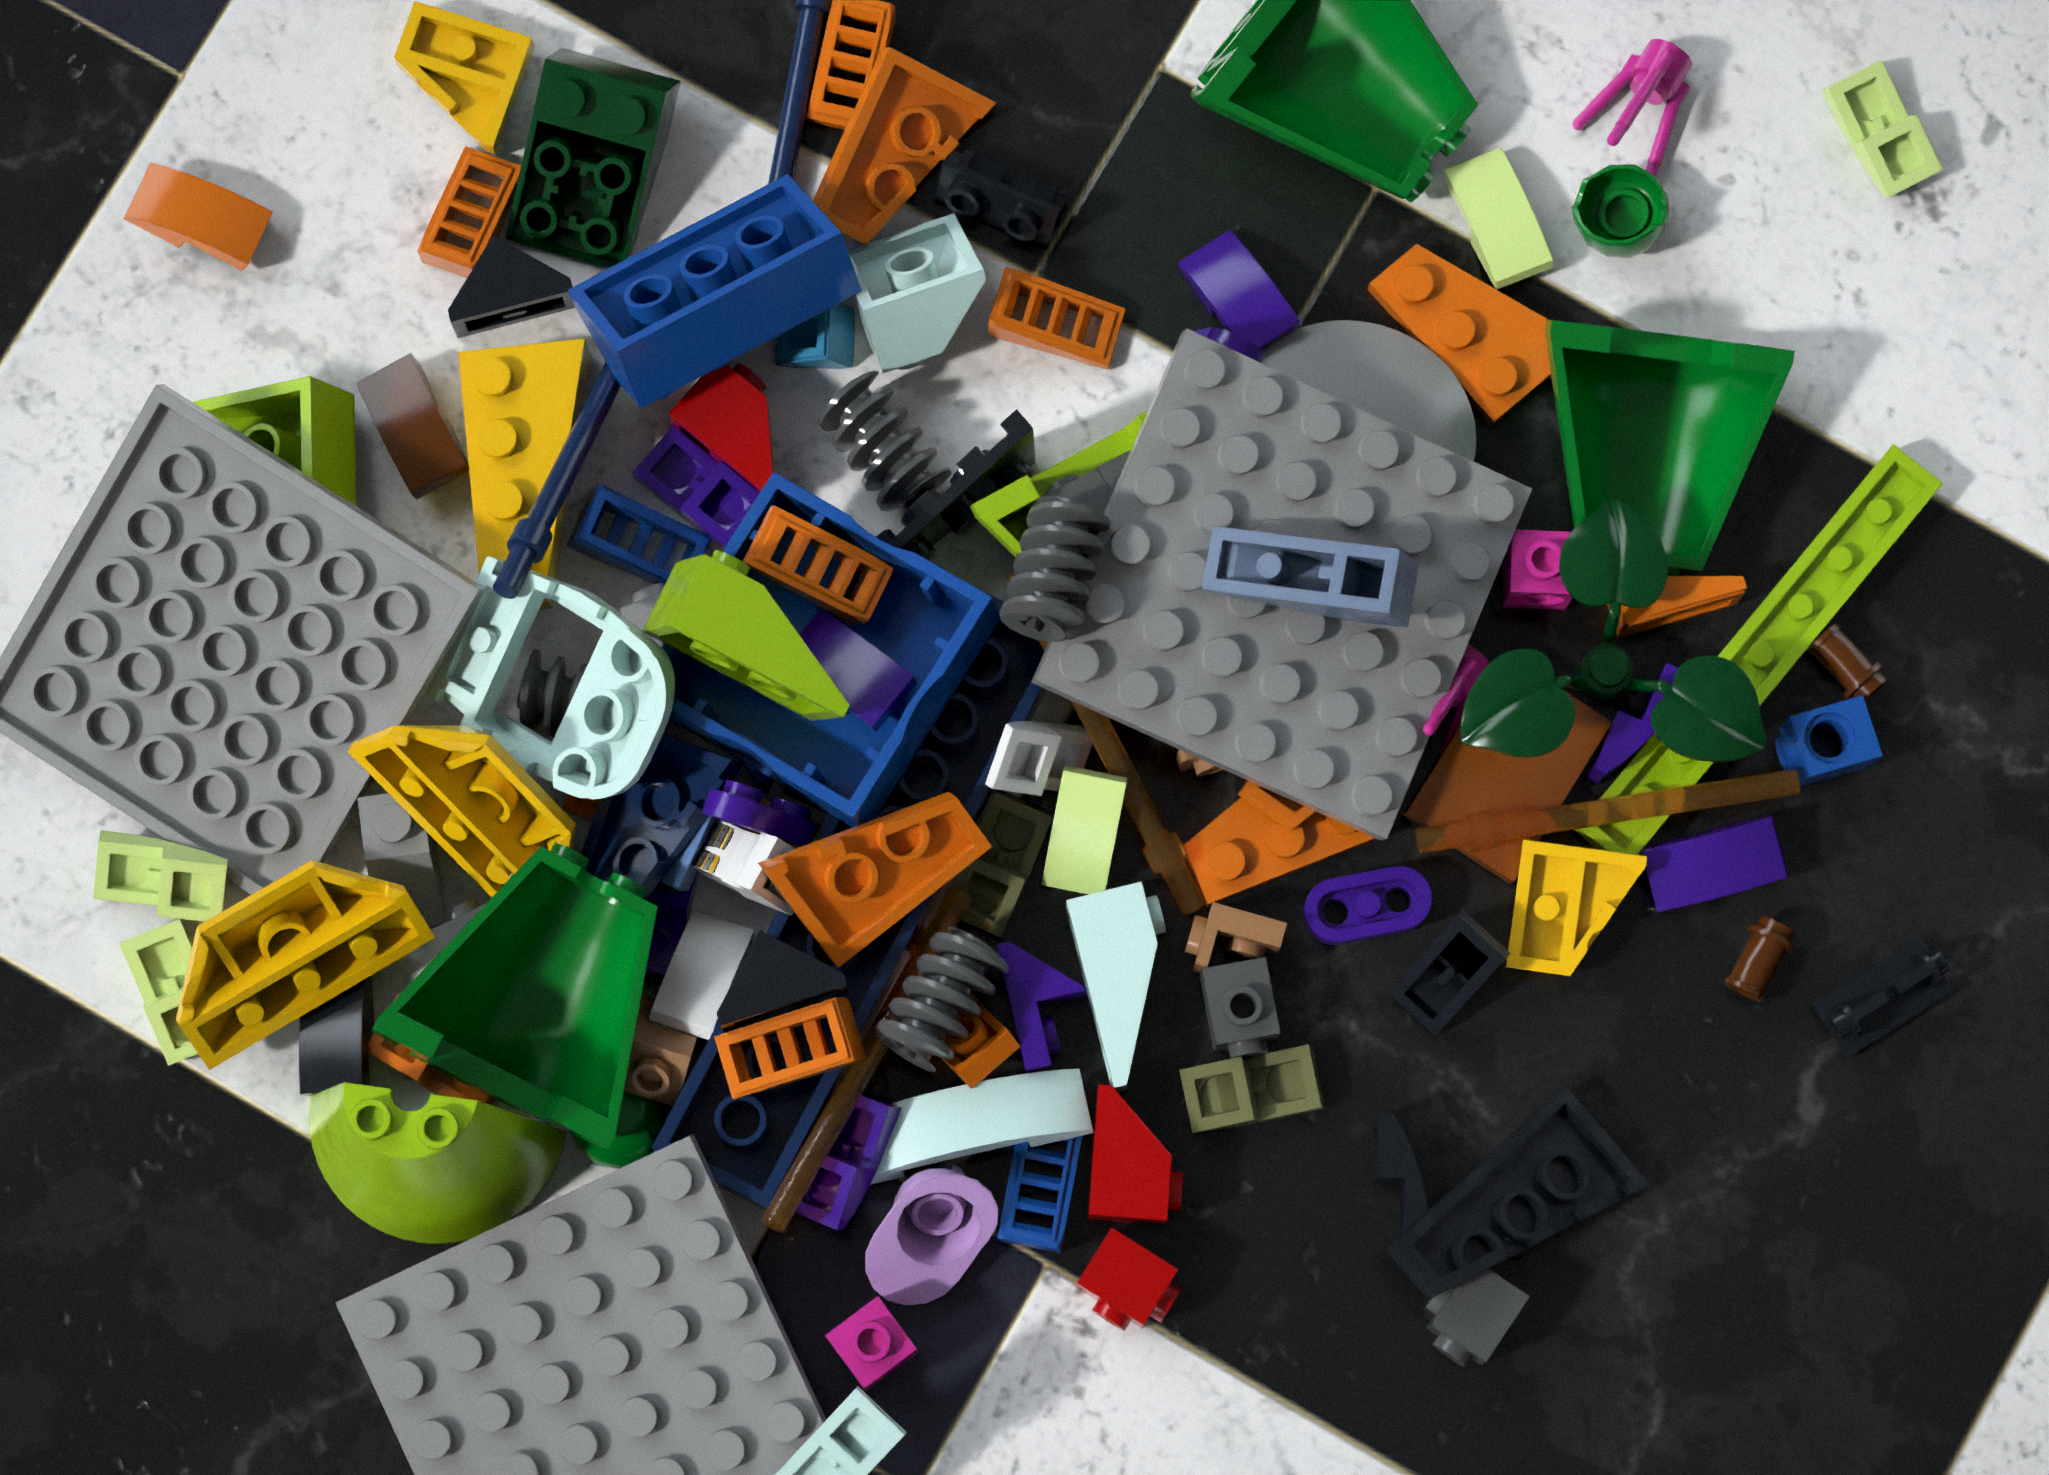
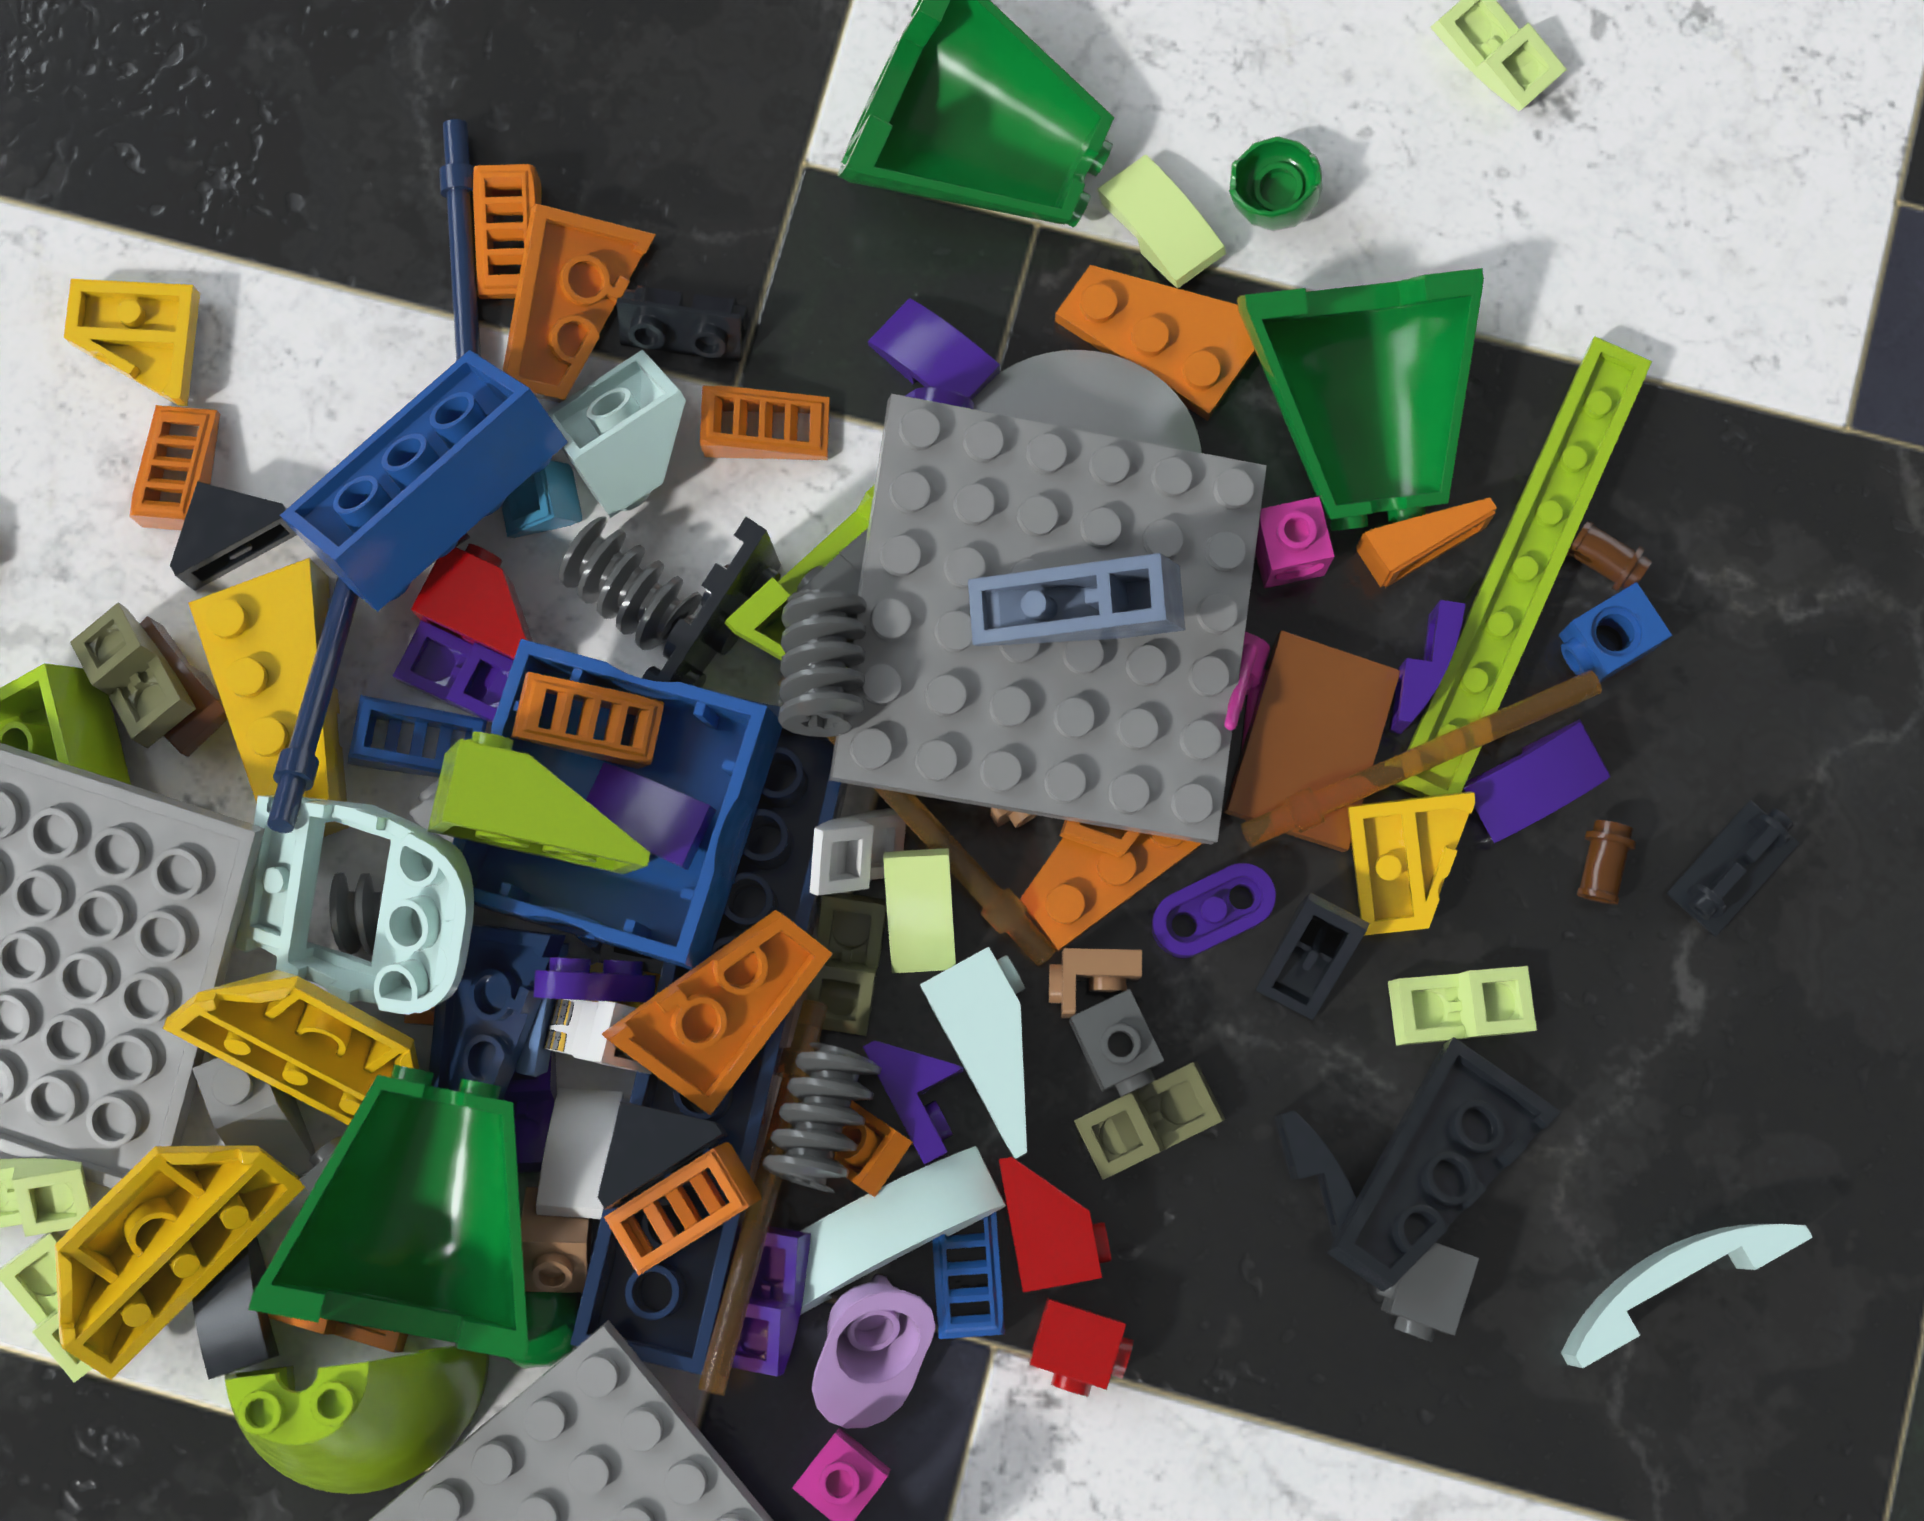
camera: 10 degrees left, 0 degrees up
dark green slope [505,48,681,268] -> none
dark green plant [1460,500,1766,762] -> none
dark pink plant [1572,39,1692,176] -> none
none -> olive slope [70,602,196,749]
none -> yellowish green slope [1388,966,1537,1046]
none -> light aqua slope [1561,1224,1813,1368]

